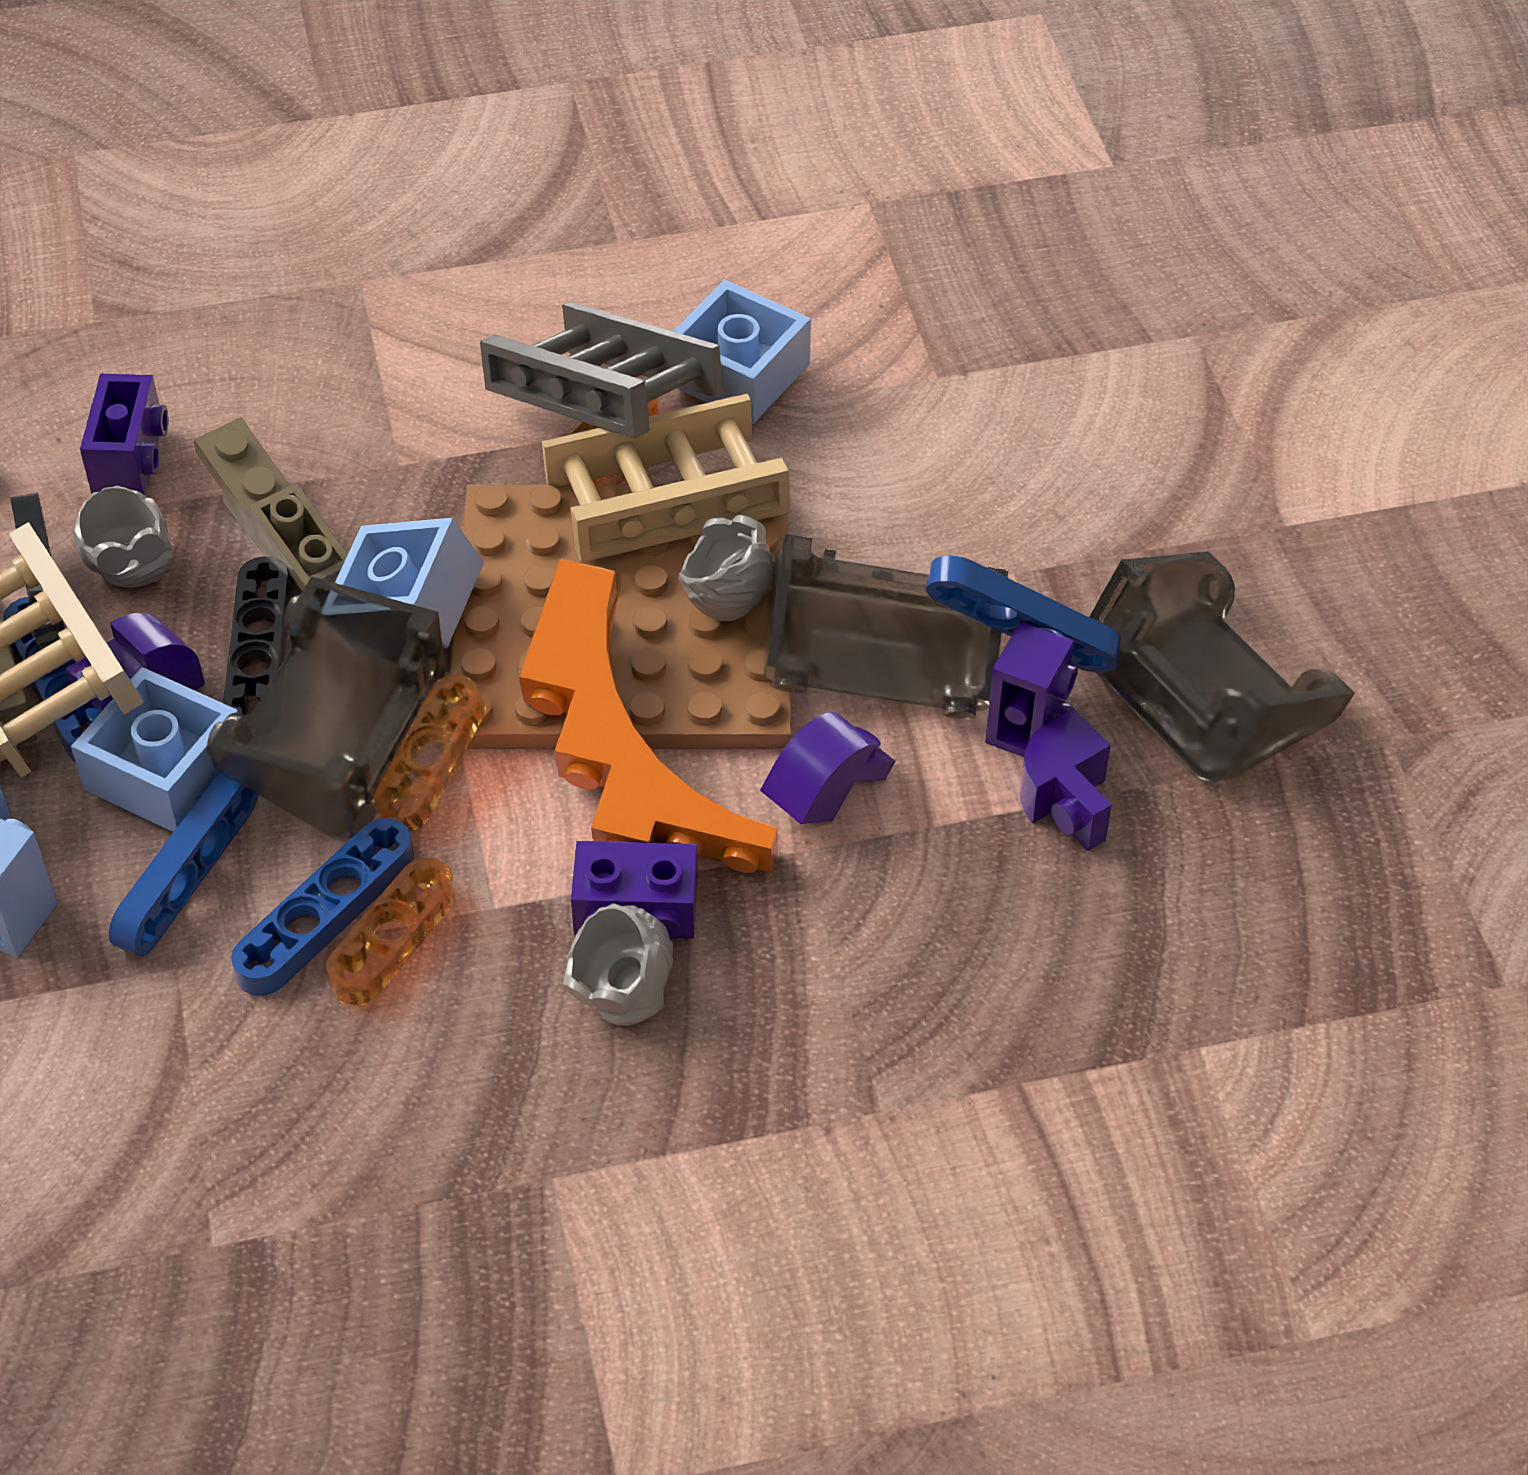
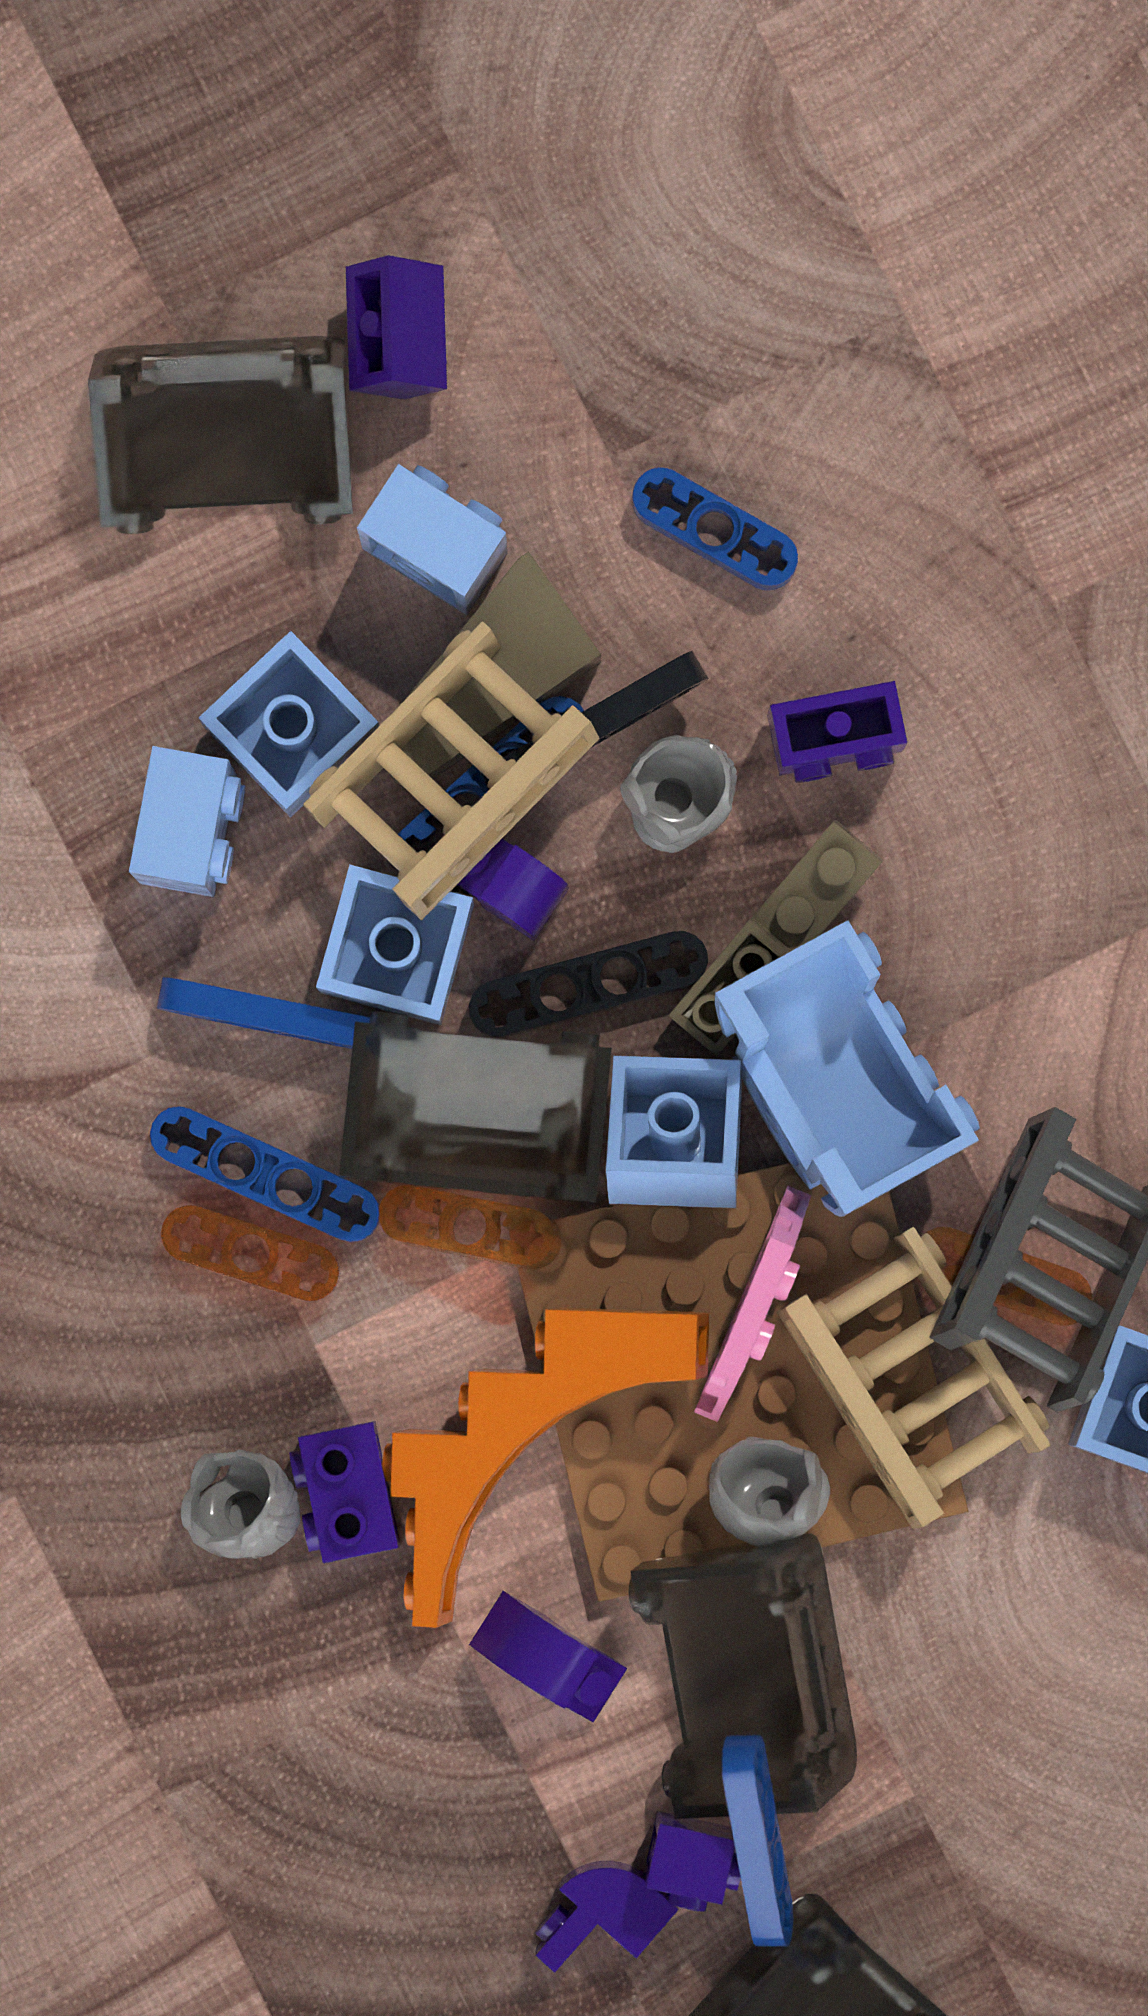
camera: 75 degrees right, 35 degrees up
none -> bright pink wing [694,1186,811,1422]
none -> light blue cylinder [715,920,980,1217]

